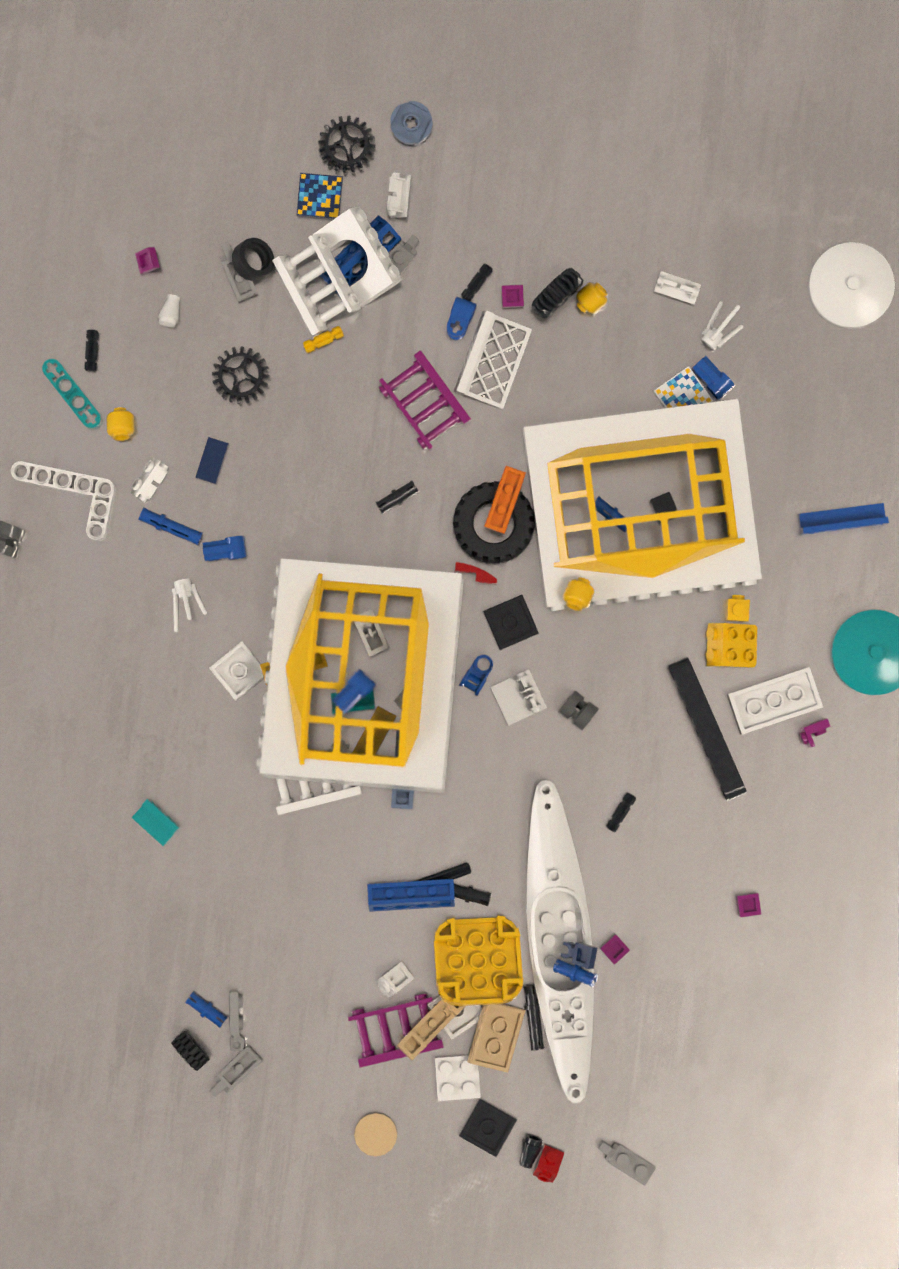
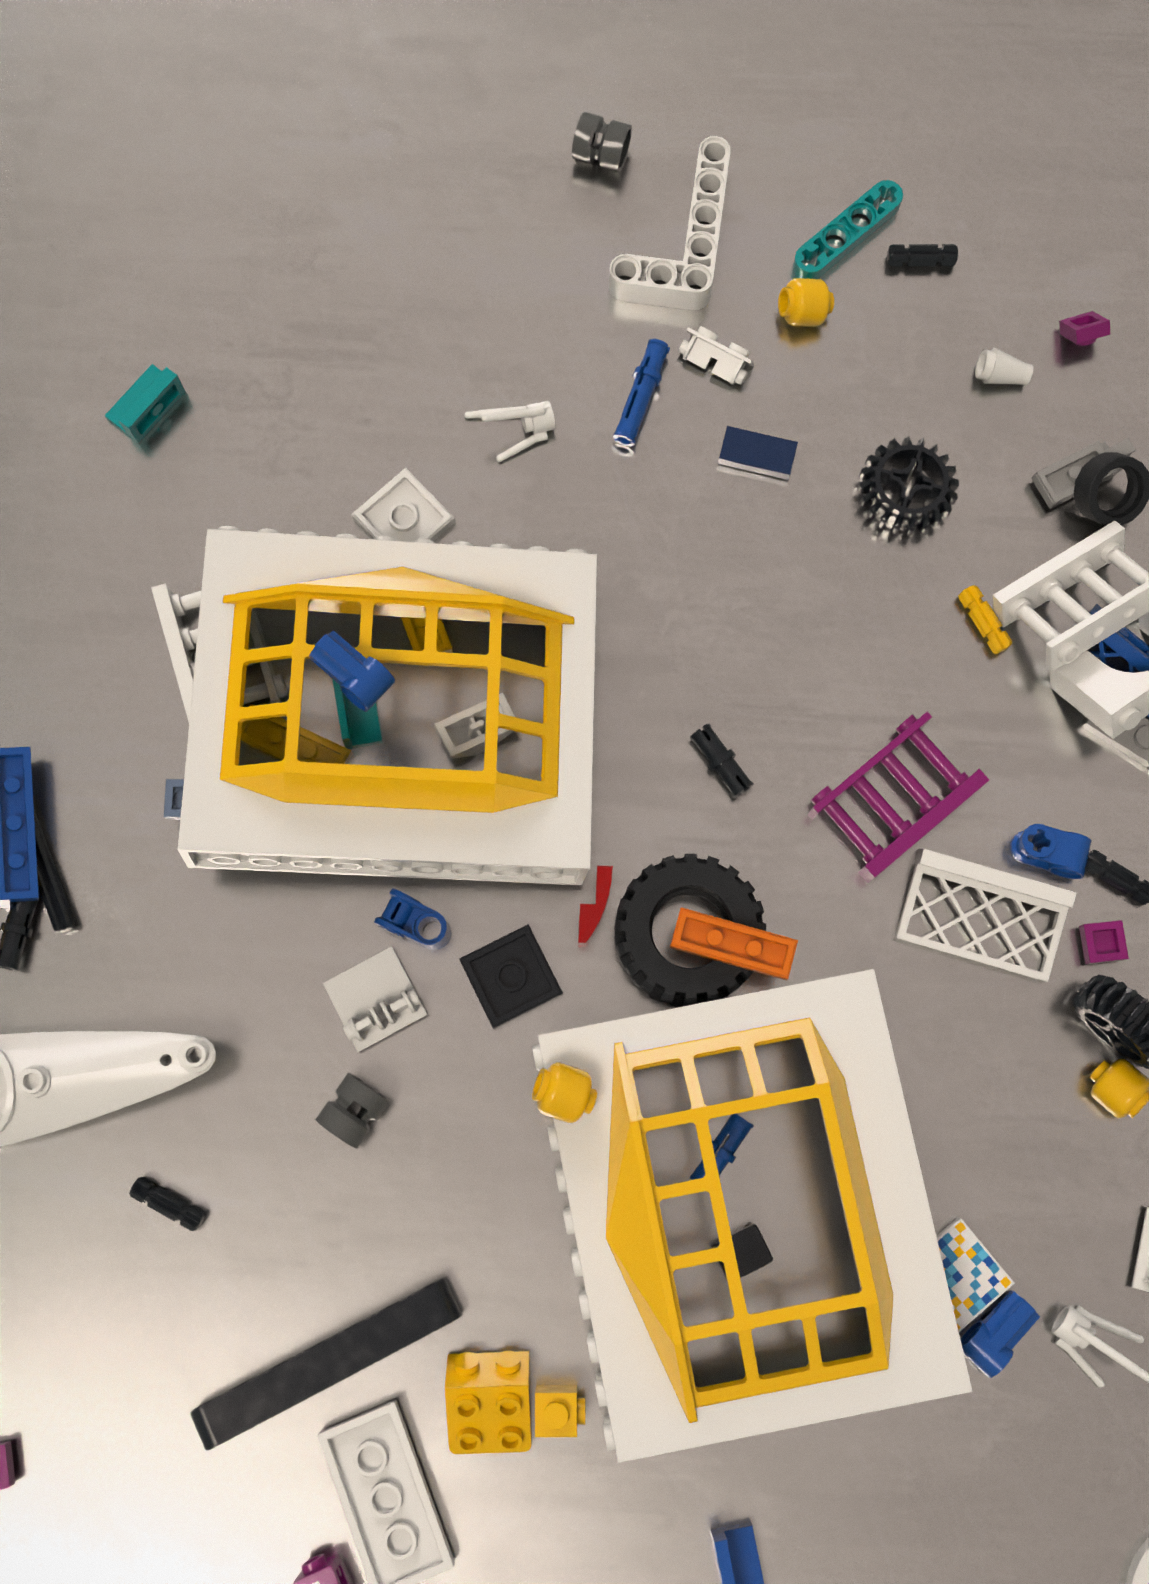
camera: 90 degrees right, 10 degrees down
blue piece [202,536,247,561] -> none

